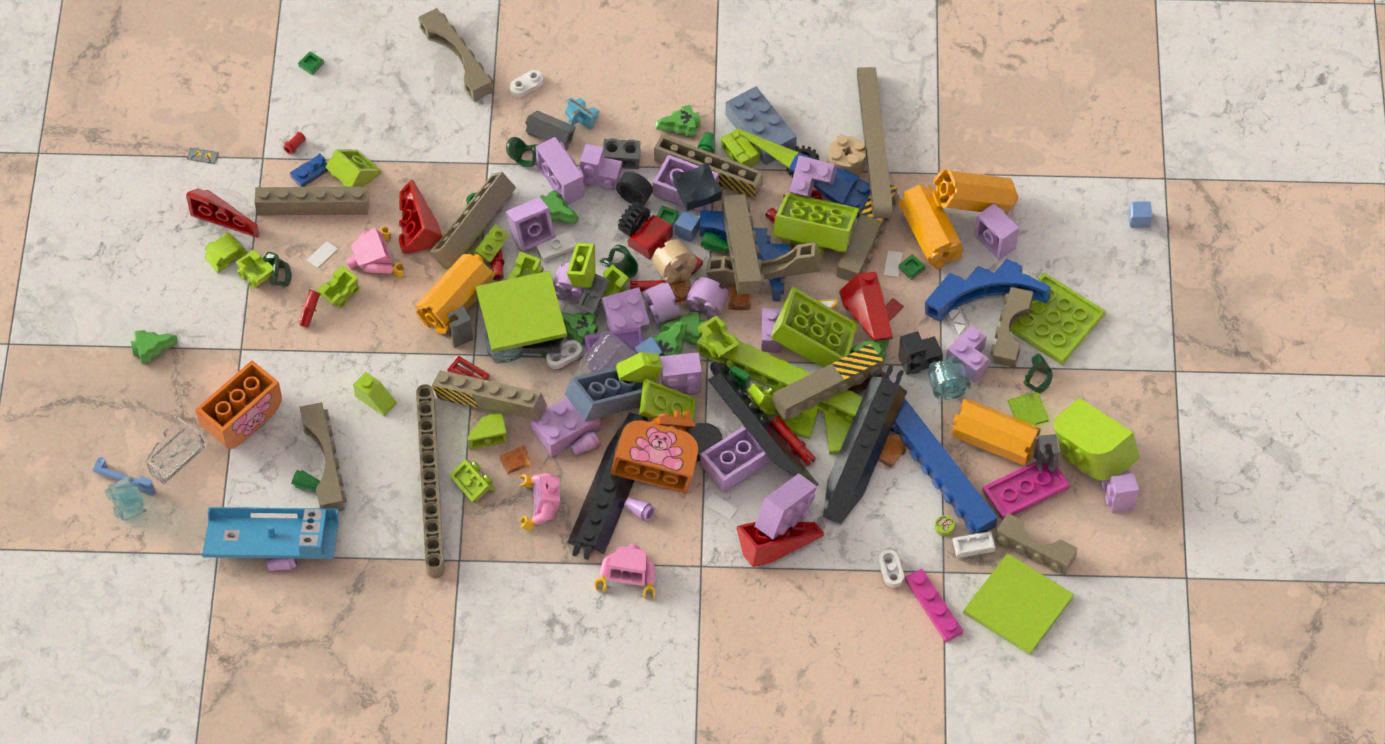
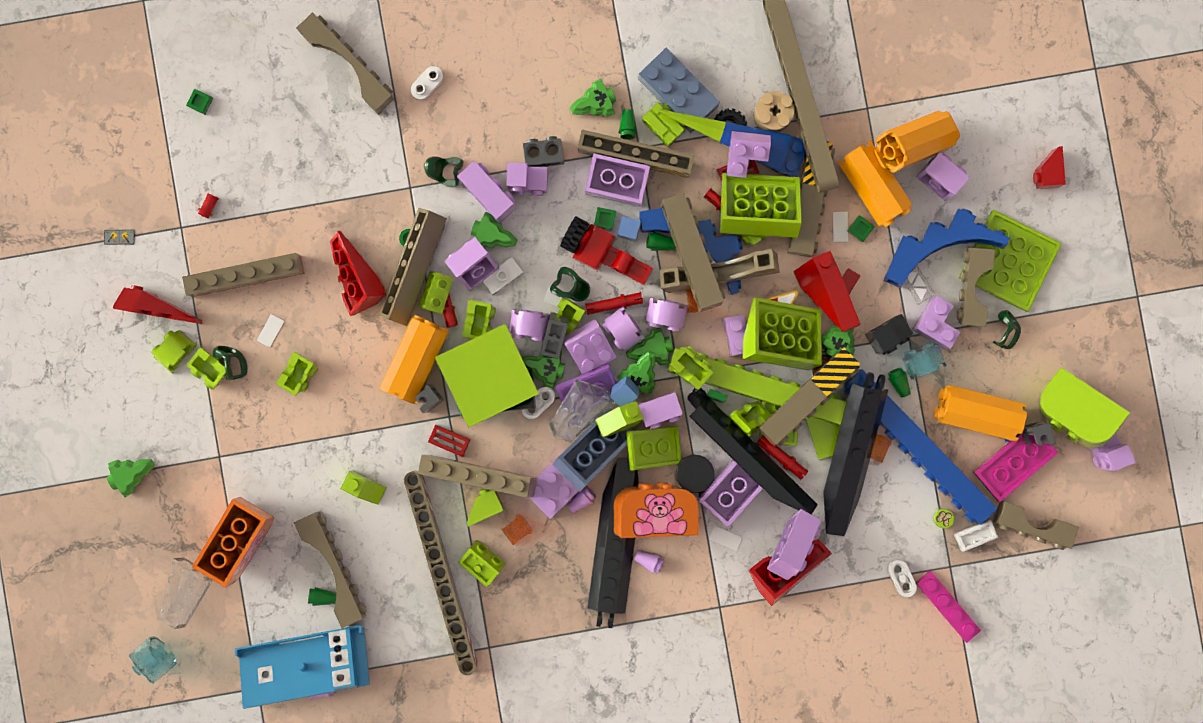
camera: 10 degrees left, 30 degrees up
medium blue hinge [93,457,156,496] -> none
blue plate [290,153,329,187] -> none
red axle [299,289,321,328] -> none
lime slope [325,149,382,187] -> none
bright pink torso [346,226,404,277] -> none
bright pink torso [520,473,560,531] -> none
dark grey brick [525,110,576,150] -> none
medium azure hips [565,97,599,130] -> none
lime slope [567,243,596,288] -> none
bright pink torso [594,544,655,599] -> none
black tyre [616,172,653,205] -> none
orange plate [651,410,695,431] -> none
tan brick [652,239,697,283] -> none
clear orange tile [669,280,691,303] -> none
black brick [673,163,722,211] -> none
lime tile [963,553,1074,655] -> none
clear neon green piece [1008,392,1049,425] -> none
medium blue piece [1129,202,1152,227] -> none
none -> green cone [888,368,911,398]
none -> red slope [1033,146,1066,189]

